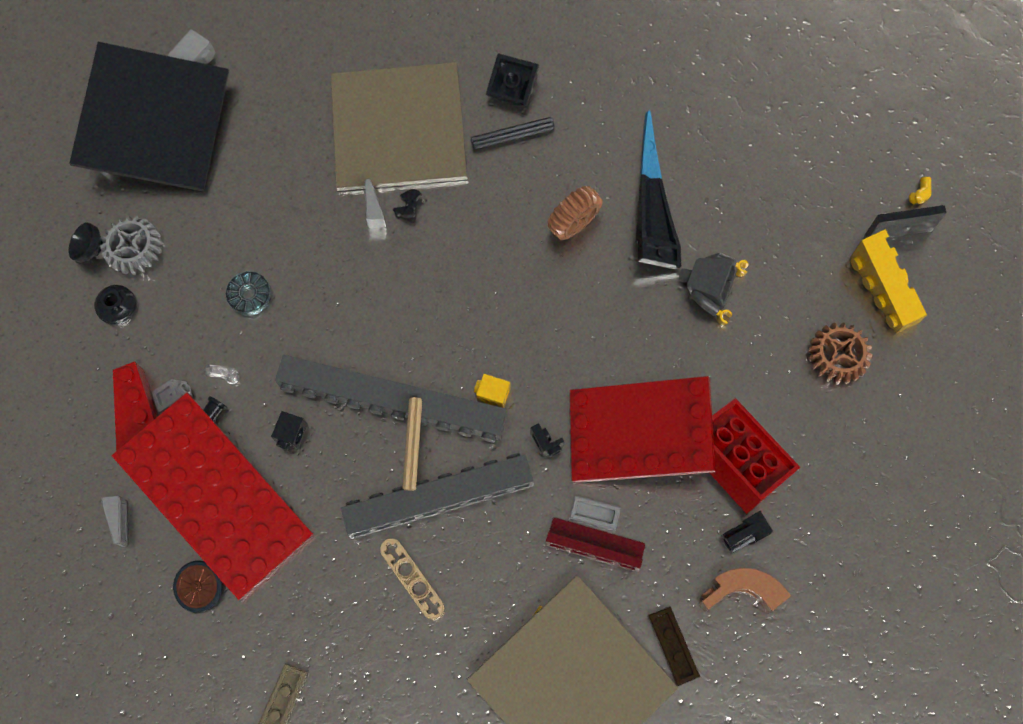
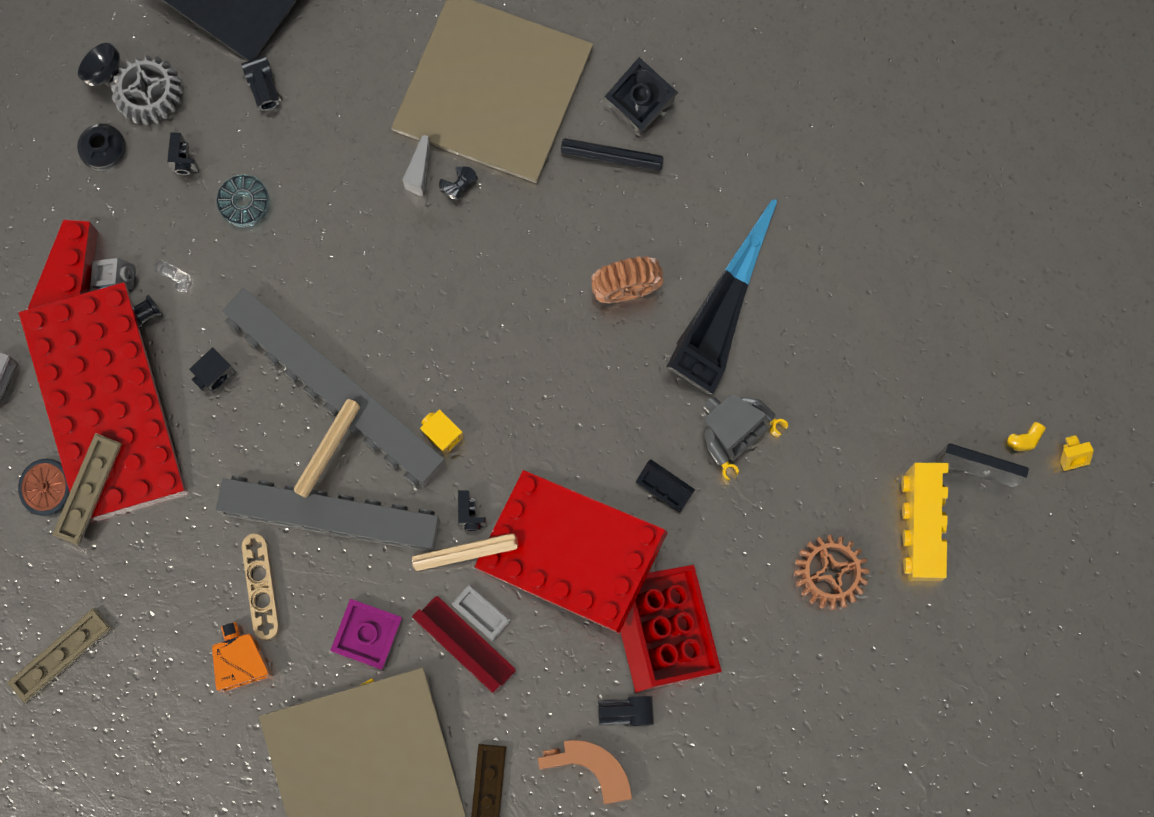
camera: 25 degrees right, 5 degrees up
none -> dark tan tile [52,433,123,546]
none -> black bracket [167,132,198,175]
none -> orange torso [212,622,273,692]
none -> black piece [241,56,280,111]
none -> magenta plate [330,599,403,670]
none -> tan axle [412,533,518,571]
none -> black plate [636,459,695,512]
none -> yellow tile [1060,435,1094,471]

